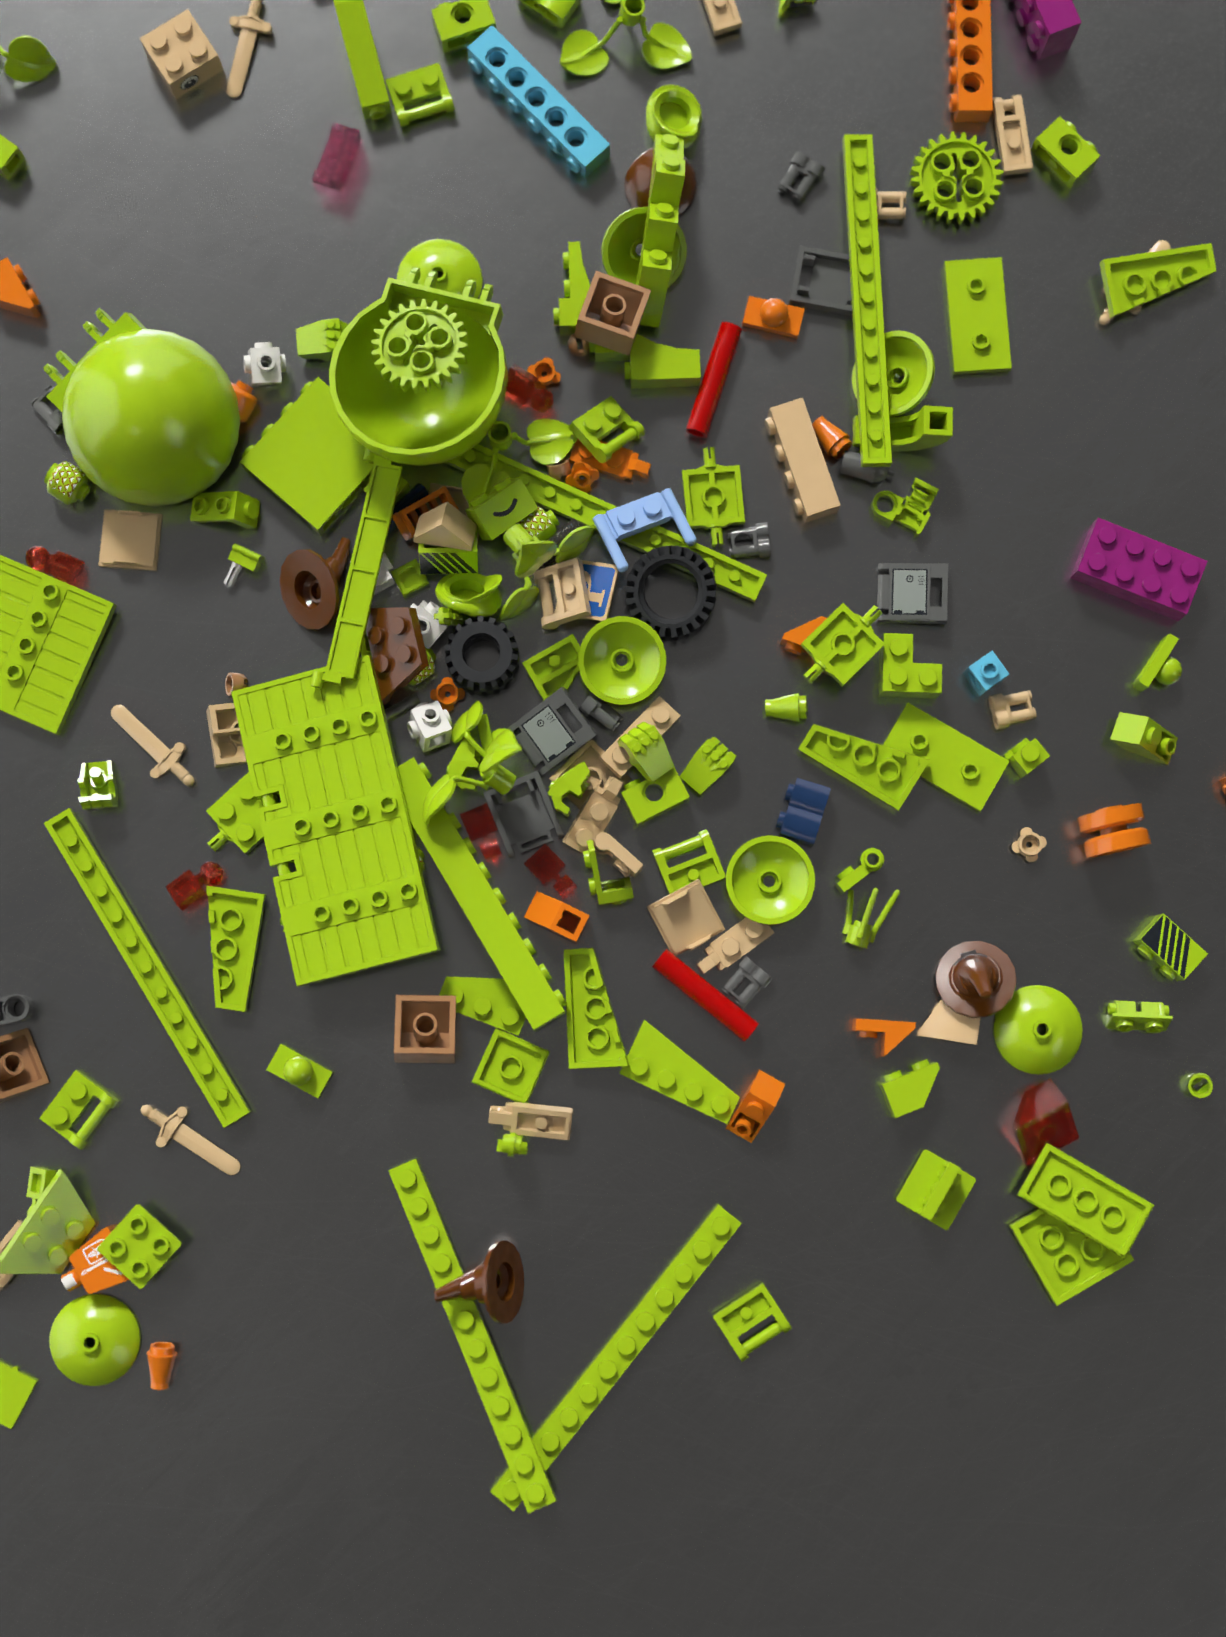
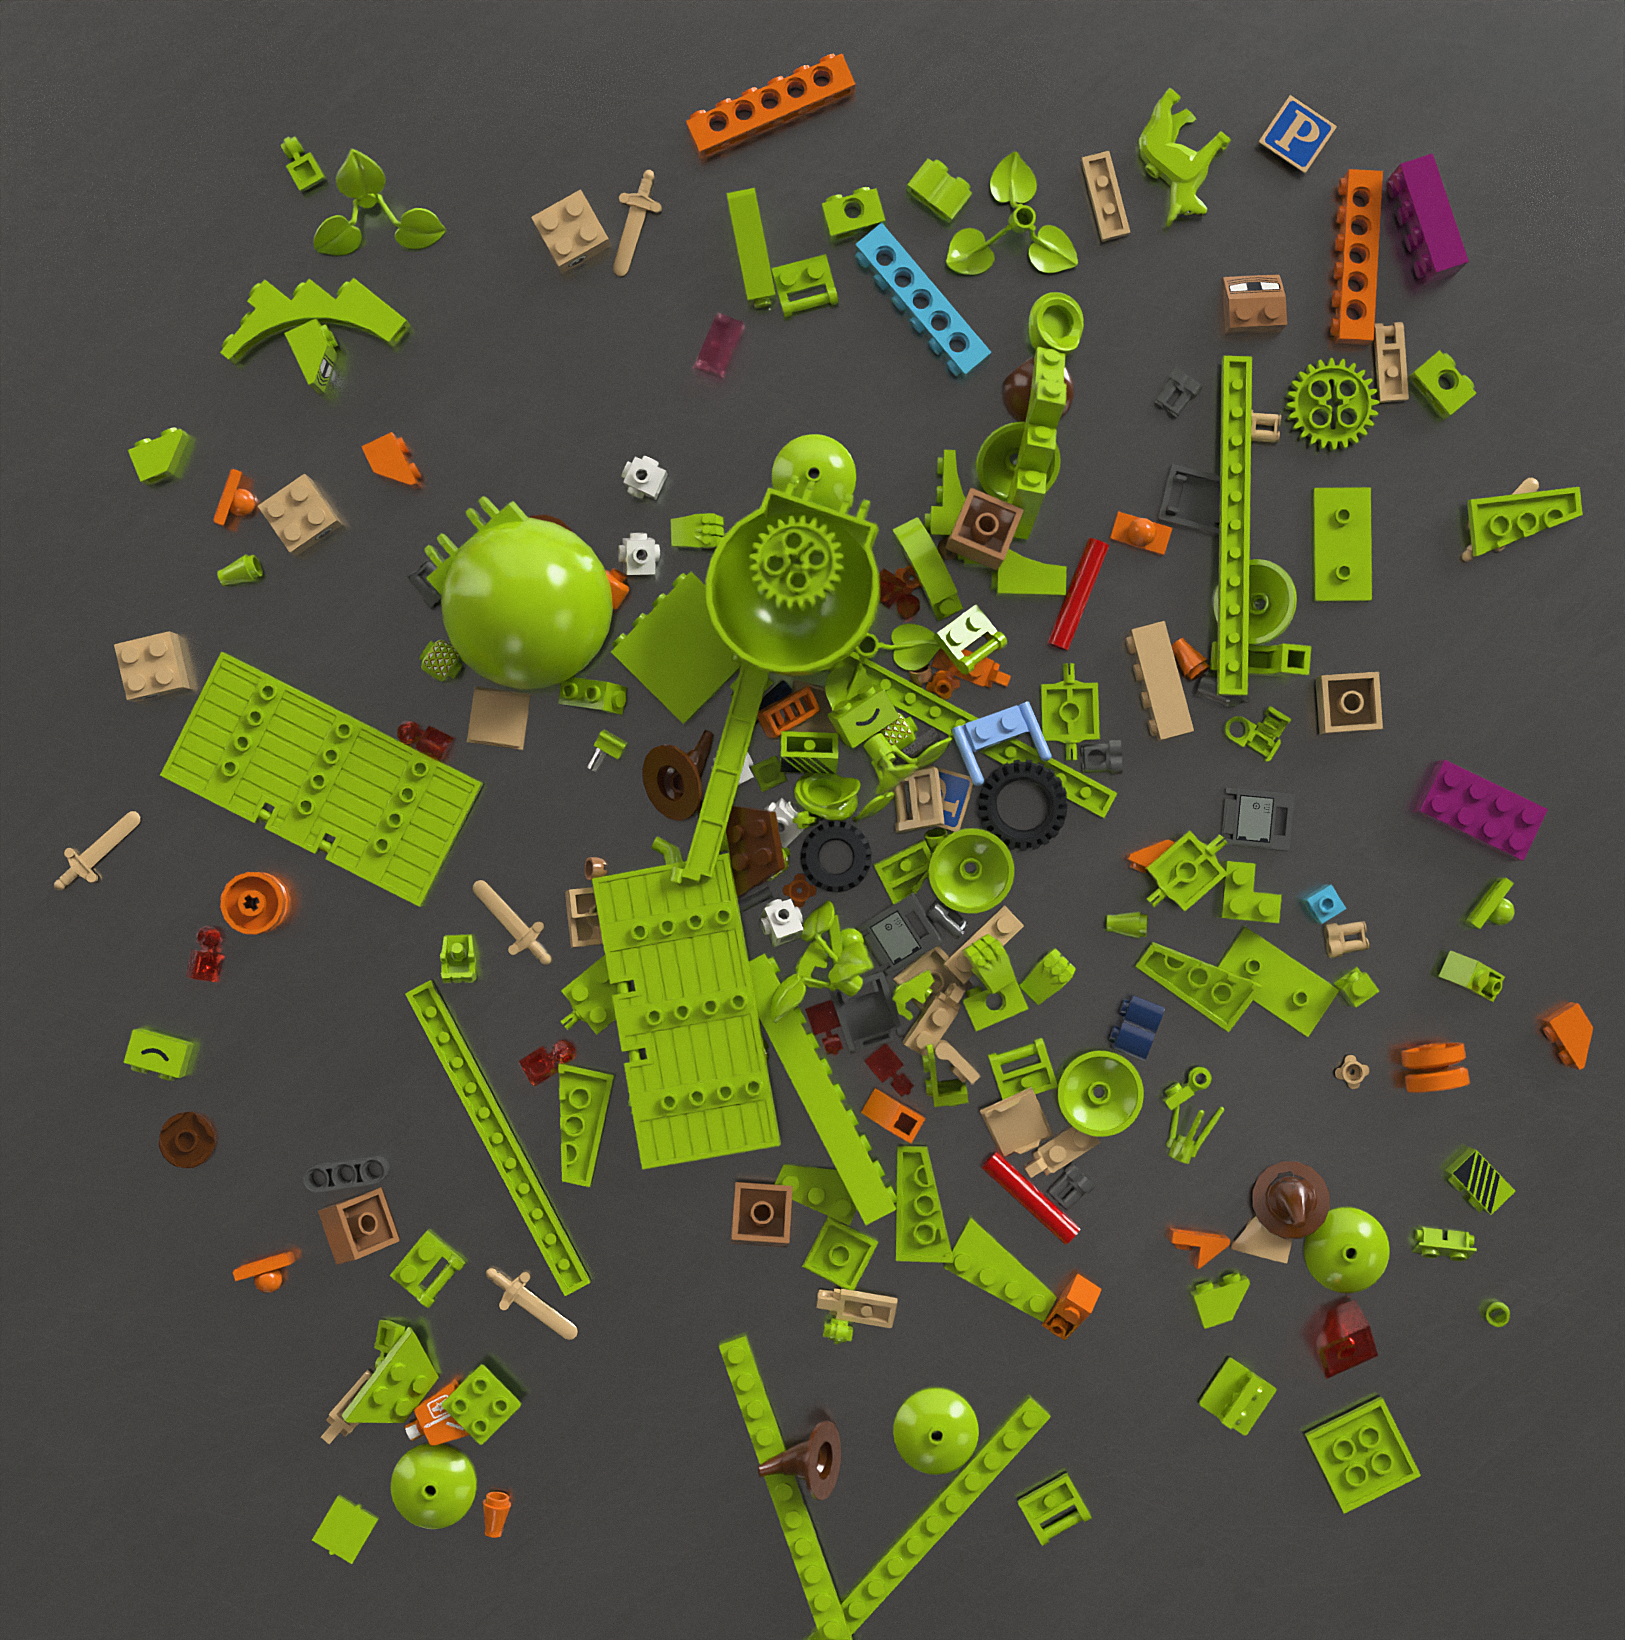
camera: 10 degrees right, 5 degrees up
lime tile [266,1044,334,1099] -> none
tan slope [413,501,477,551] -> none
lime plate [1017,1143,1154,1258] -> none
none -> white brick [621,456,668,500]
none -> lime arm [651,836,683,865]
none -> lime arch [893,517,963,621]
none -> lime dish [893,1388,979,1475]
none -> lime hinge [925,828,948,851]
none -> medium nougat slope [1222,275,1287,334]
none -> tan brick [1315,672,1383,734]

